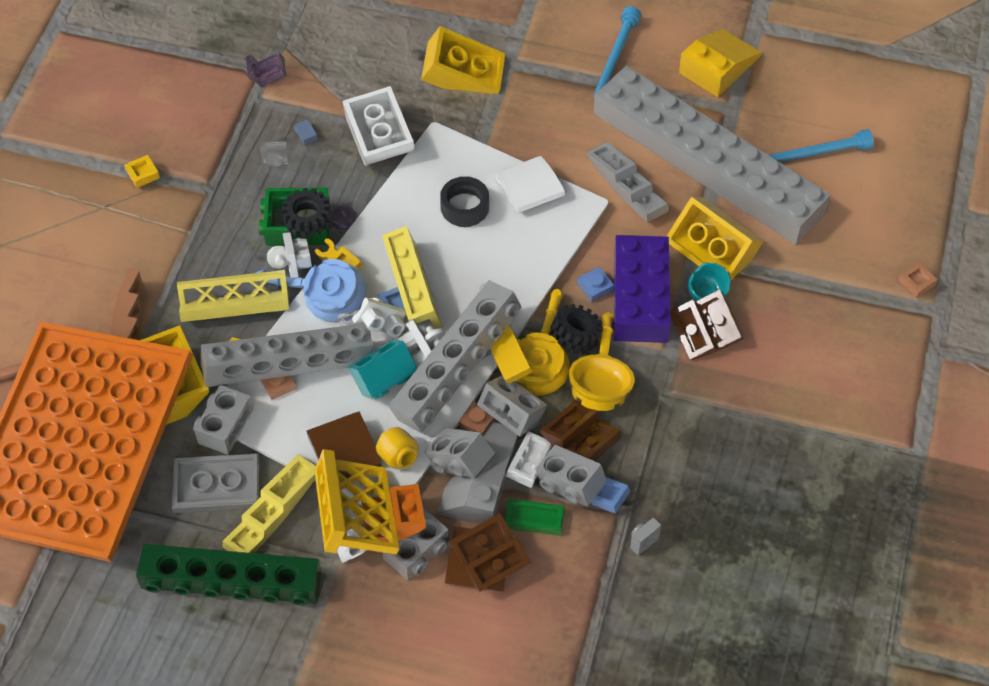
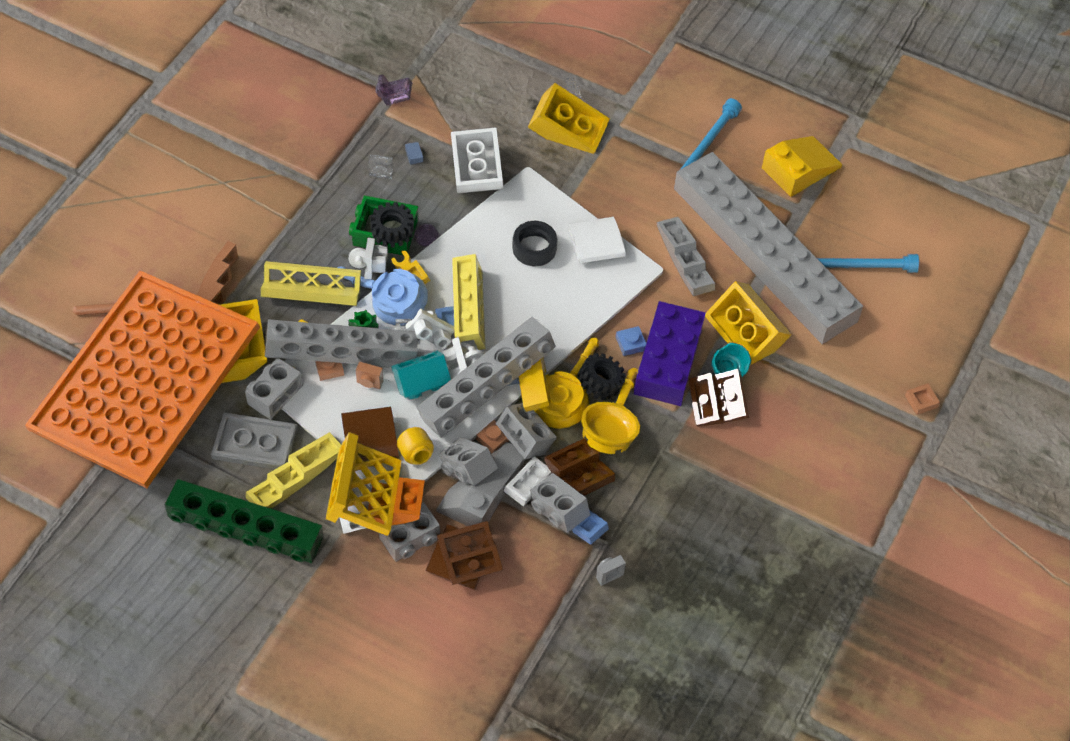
camera: 10 degrees right, 0 degrees up
yellow plate [124,155,160,188] -> none
green tile [504,499,565,536] -> none
none -> green gear [348,310,379,328]
none -> nougat plate [356,362,383,389]

